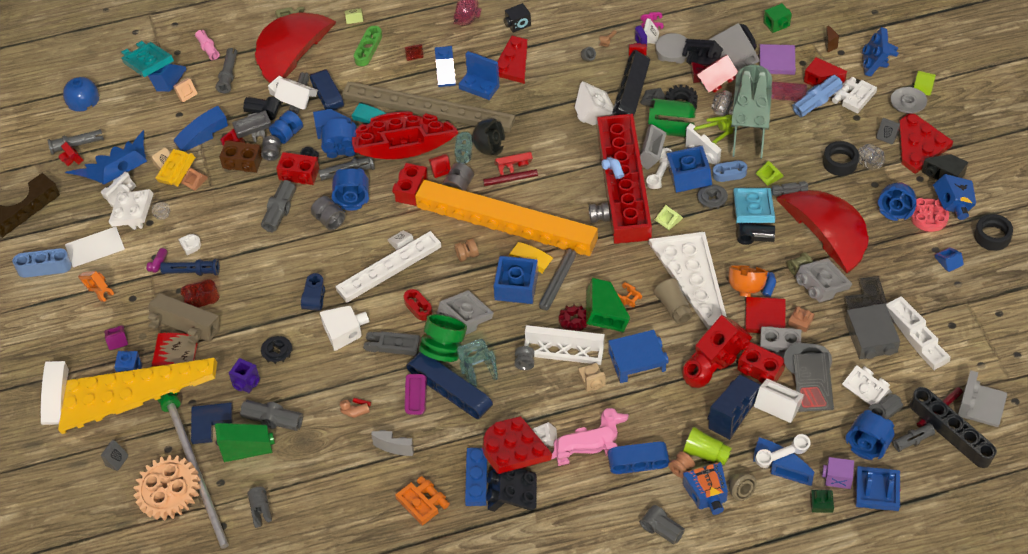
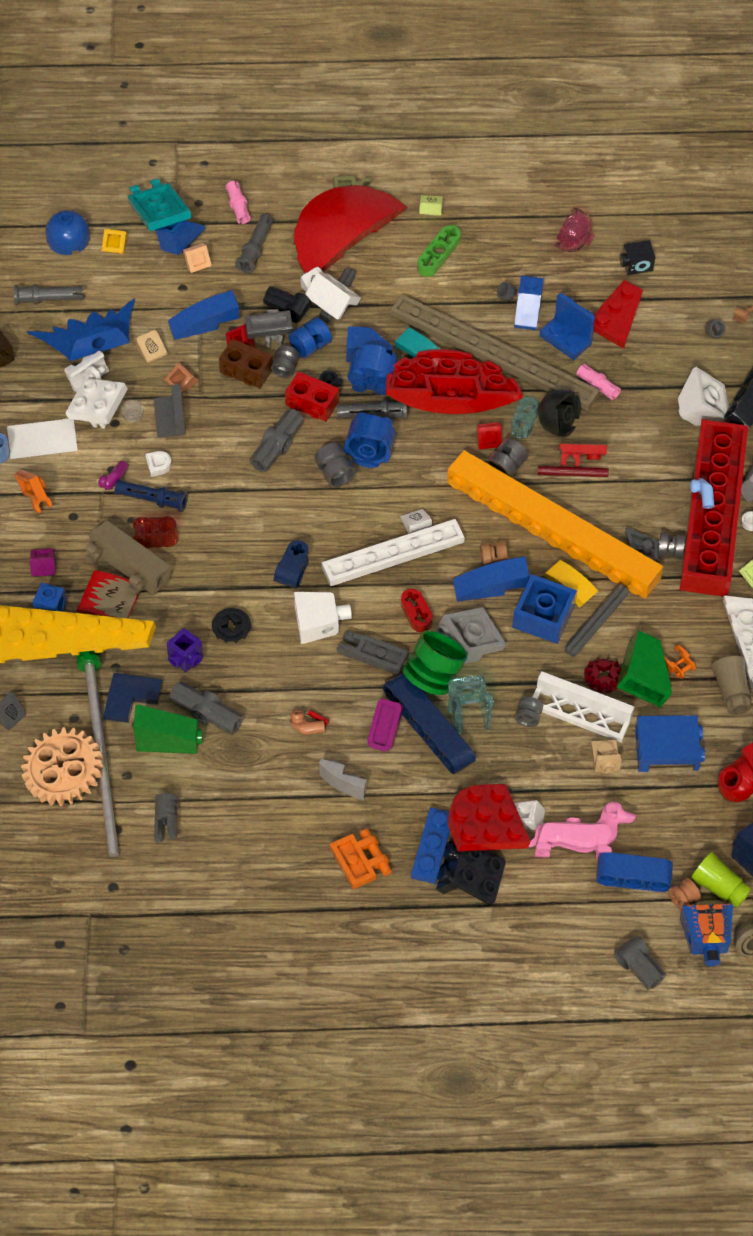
camera: 10 degrees right, 5 degrees up
red tile [58,142,84,166] -> none
yellow plate [155,149,196,187] -> none
dark blue beam [309,69,344,110] -> none
red brick [392,163,428,206] -> none
clear red slope [404,44,424,61] -> none
none -> yellow slope [101,229,128,254]
none -> dark grey panel [154,384,185,438]
none -> blue slope [453,557,530,602]
none -> dark grey hinge [497,281,517,301]
none -> bright pink pin [576,364,621,400]
none -> dark grey piece [625,528,659,562]

